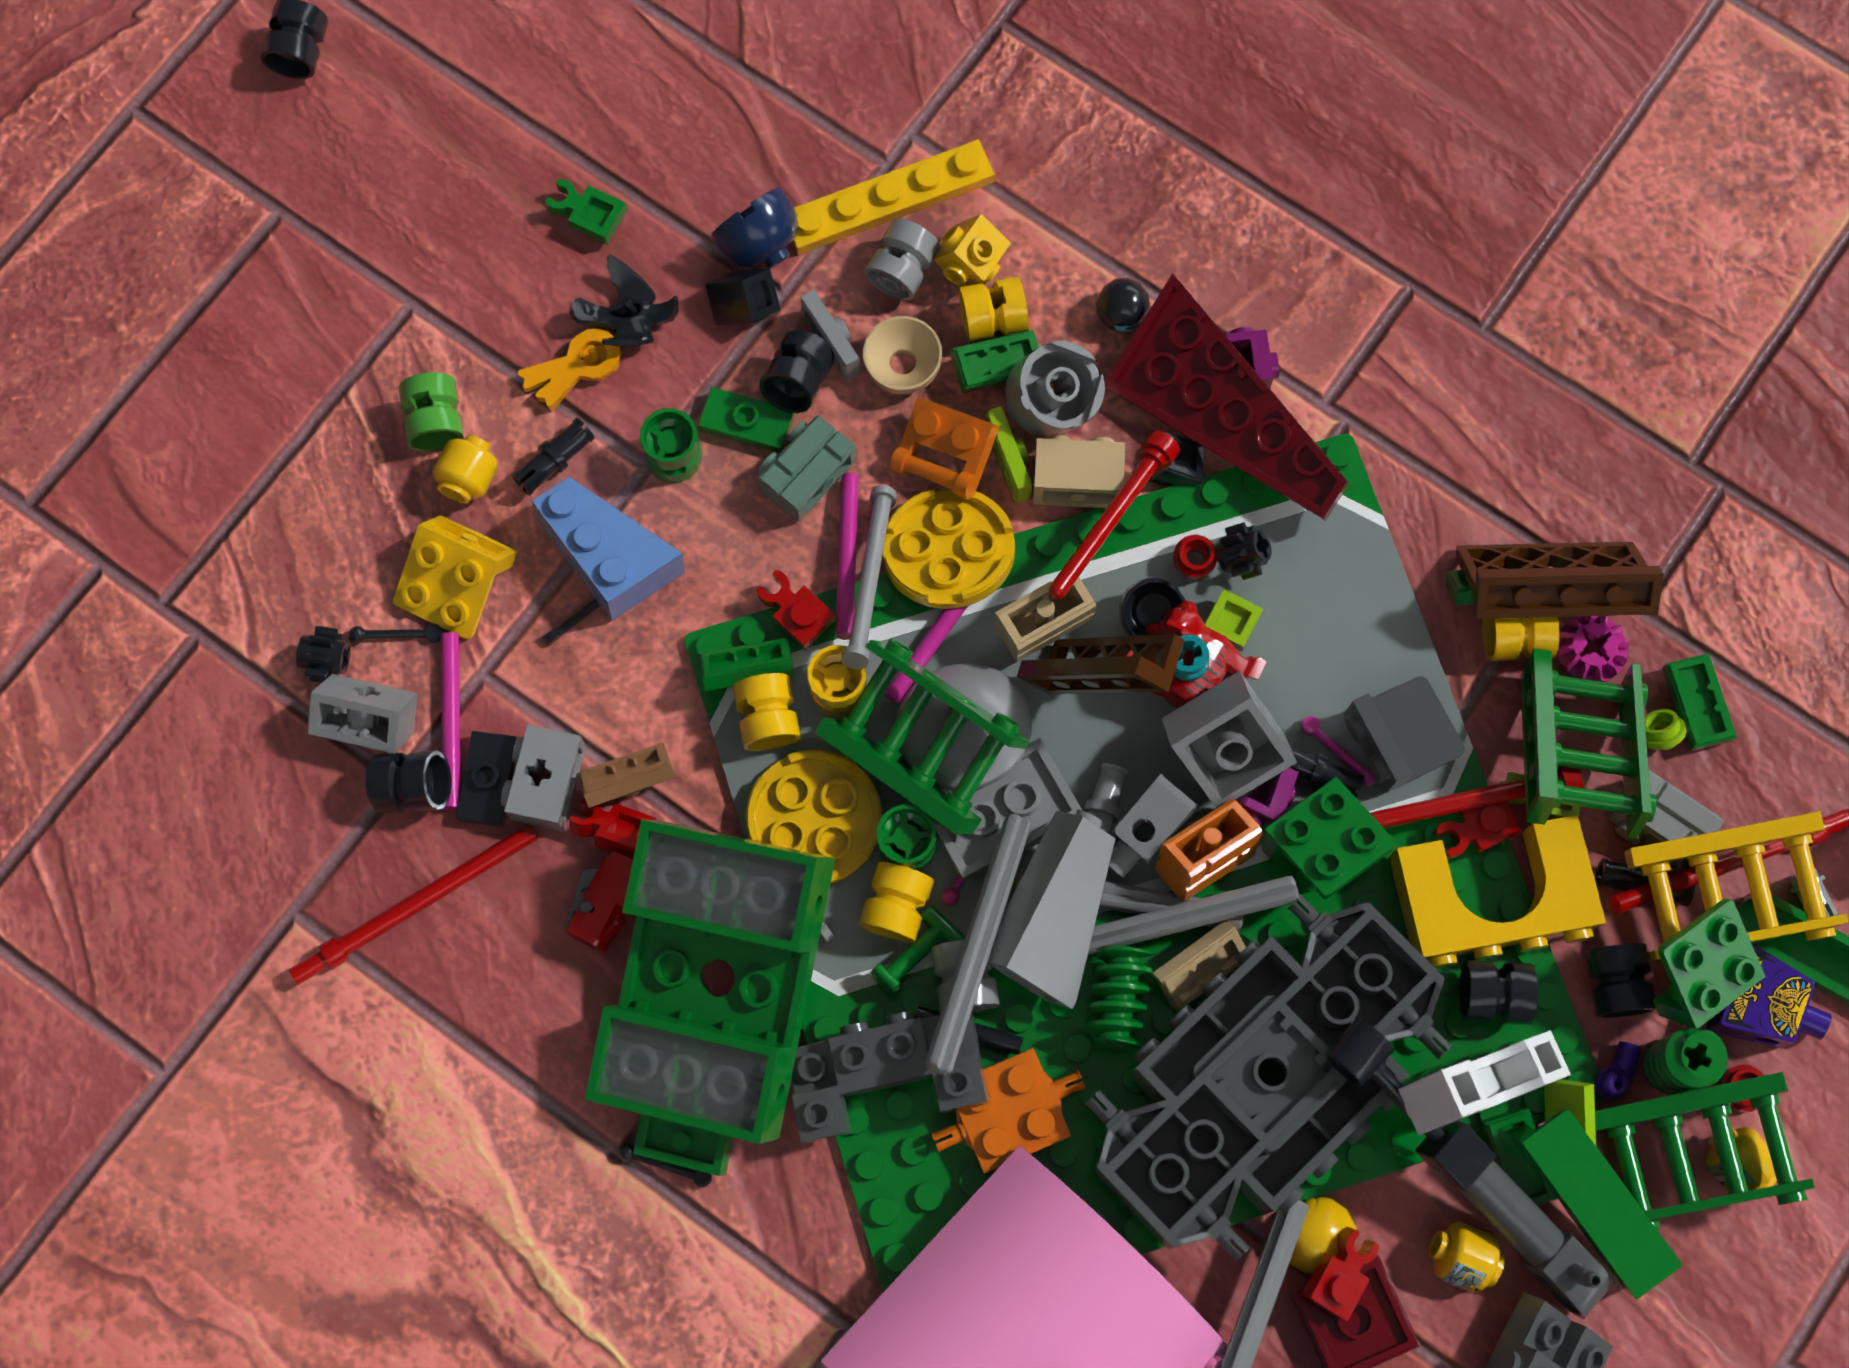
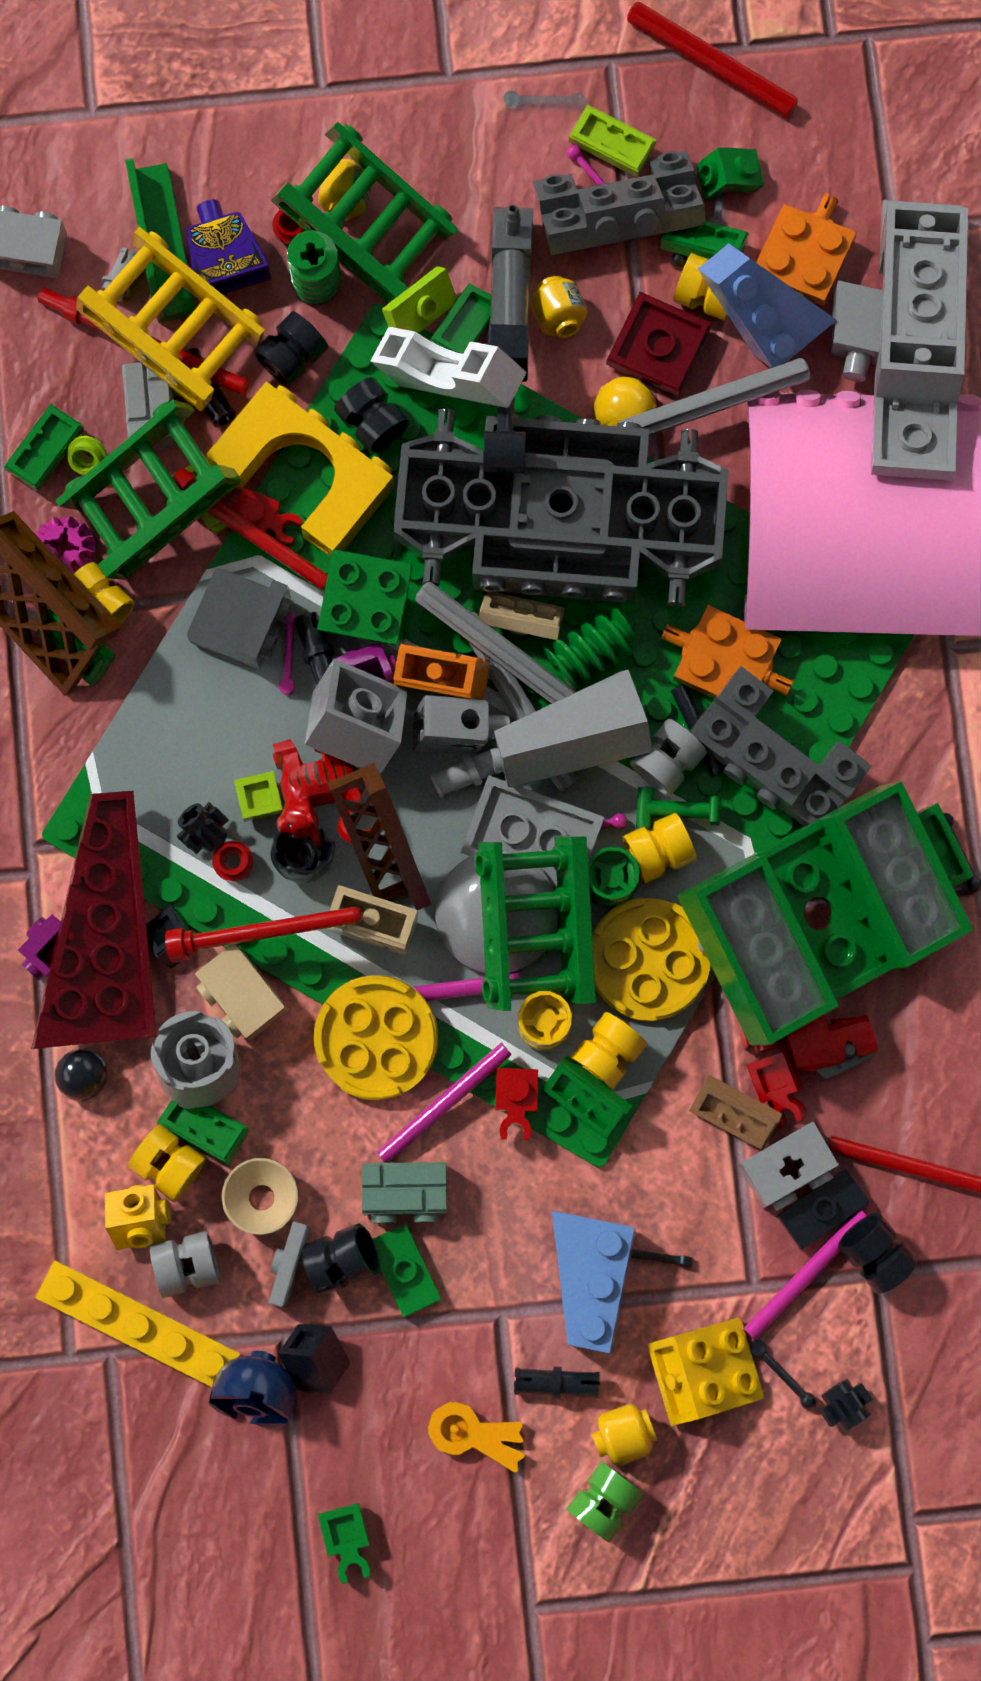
camera: 130 degrees left, 5 degrees up
light grey brick [308,674,418,754] -> none
black animal [569,254,679,347] -> none
green wheel [640,408,702,483] -> none
light grey bar [841,485,897,669] -> none
orange plate [890,396,1000,500] -> none
light grey axle [925,814,1031,1075] -> none
lime plate [985,406,1032,504] -> none
teal bush [1174,634,1209,681] -> none
red plate [1302,1227,1379,1322] -> none
green panel [1511,1109,1682,1300] -> none
dark purple arm [1595,1041,1642,1100] -> none
green bracket [1653,898,1766,1029] -> none

